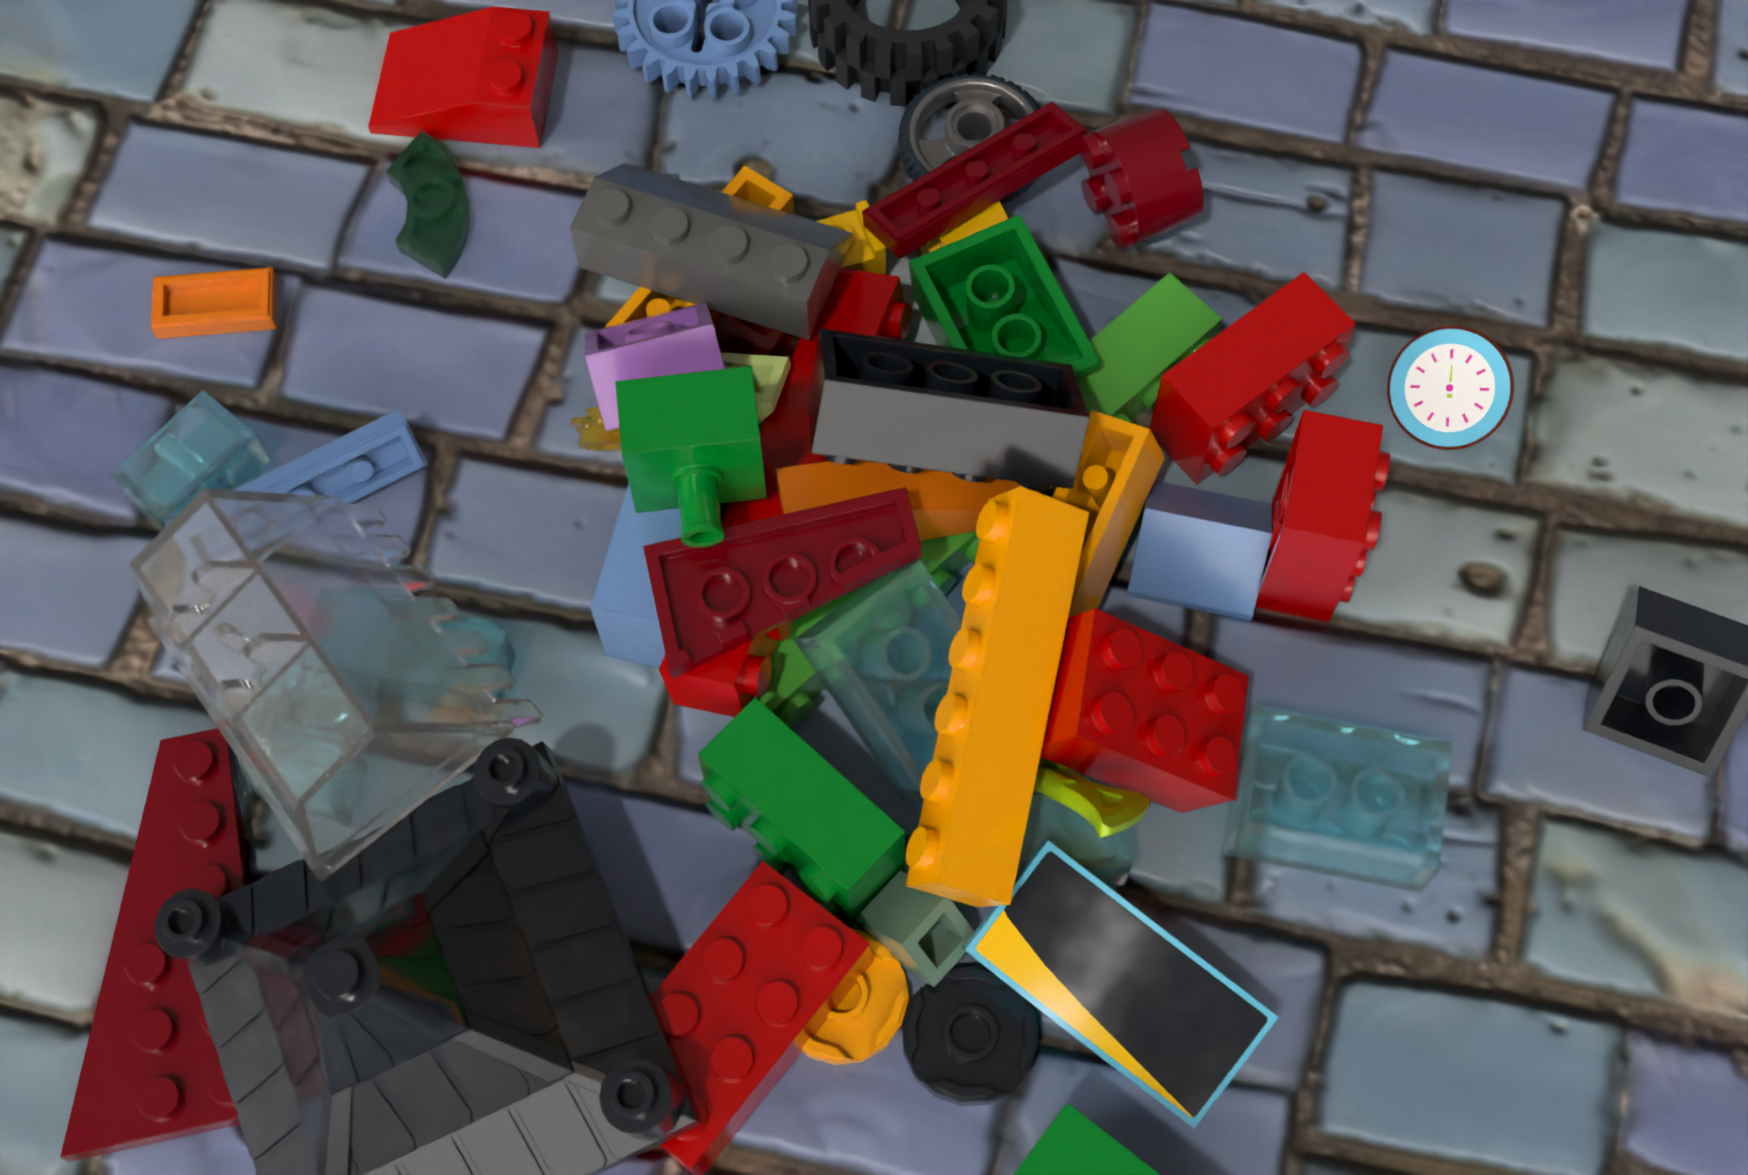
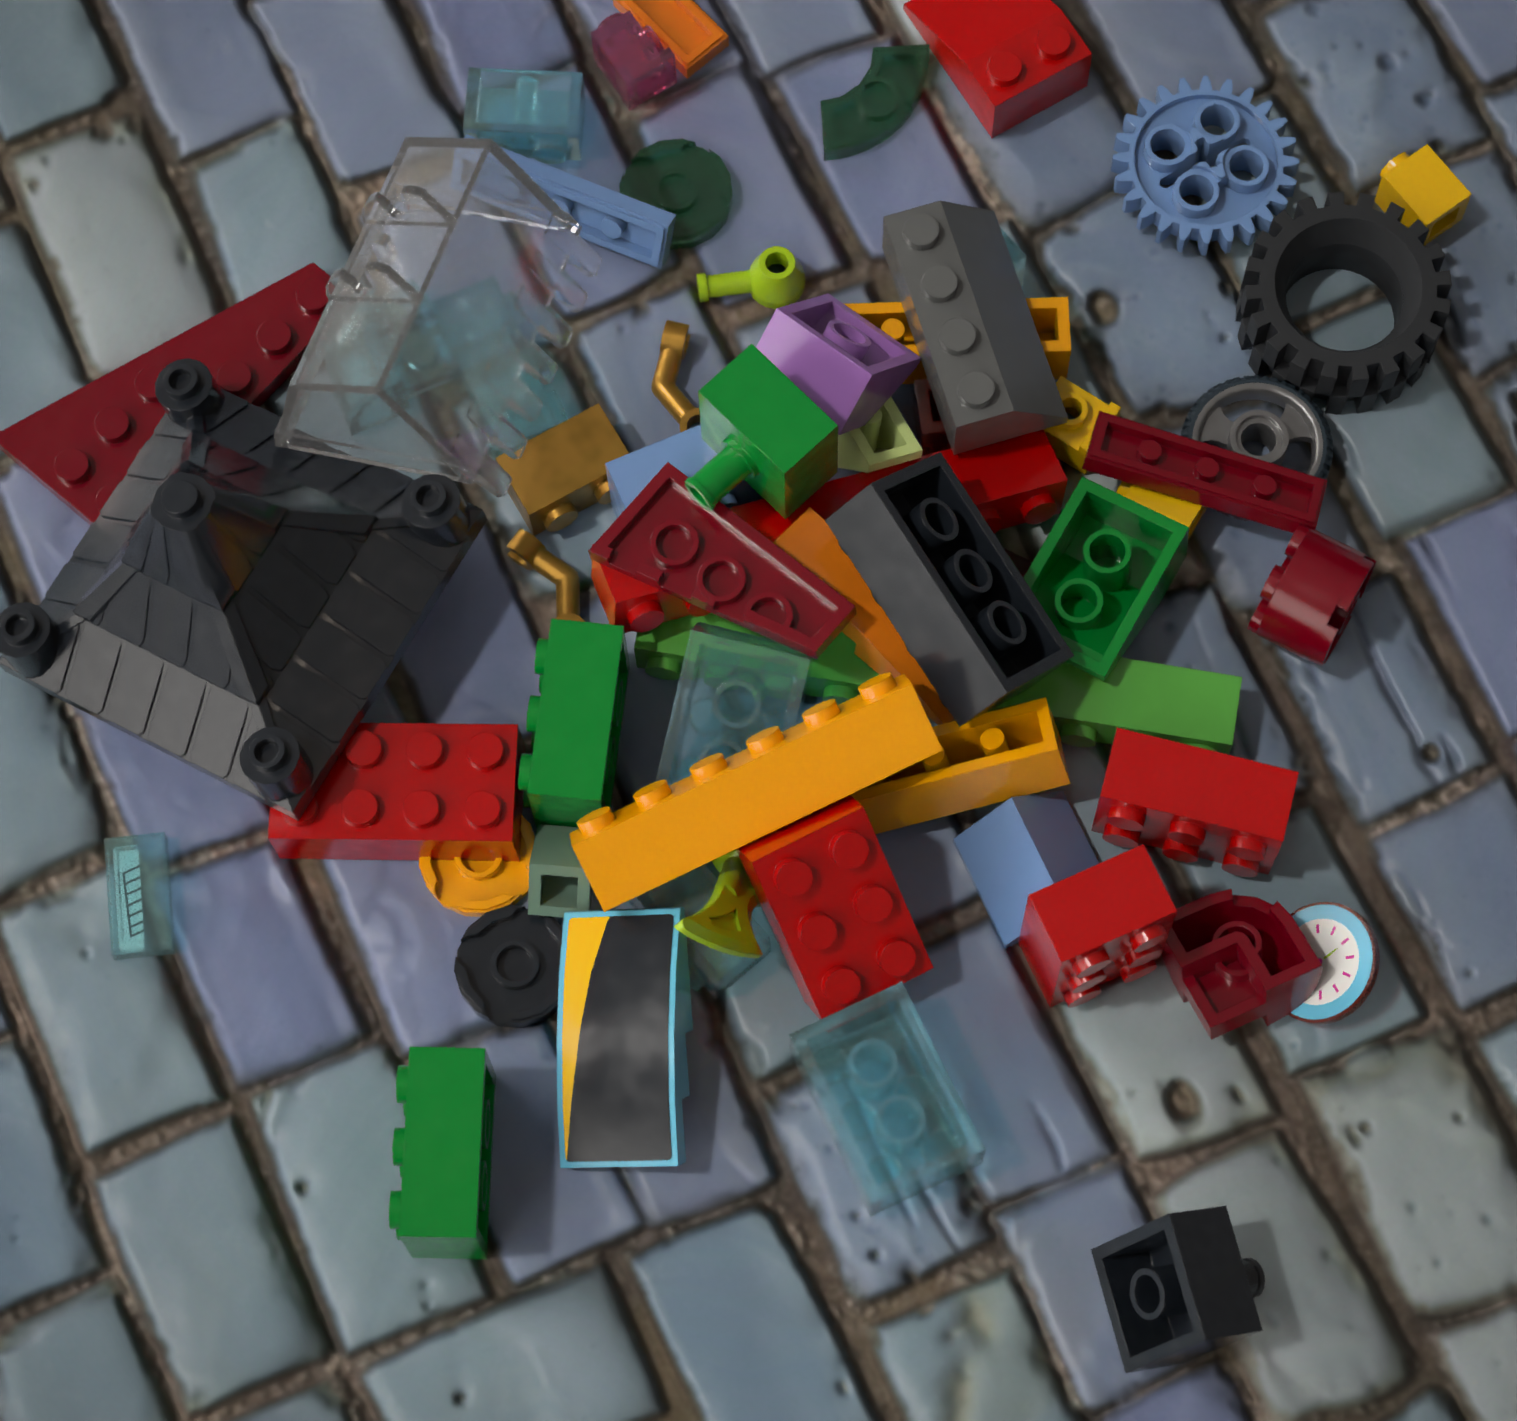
camera: 55 degrees right, 5 degrees up
none -> pearl gold brick [495,403,629,536]
none -> pearl gold arm [506,528,585,630]
none -> clear pink brick [591,11,677,110]
none -> clear green tile [619,138,733,250]
none -> pearl gold arm [651,320,700,432]
none -> lime bar [696,246,805,309]
none -> dark red brick [1161,889,1322,1040]

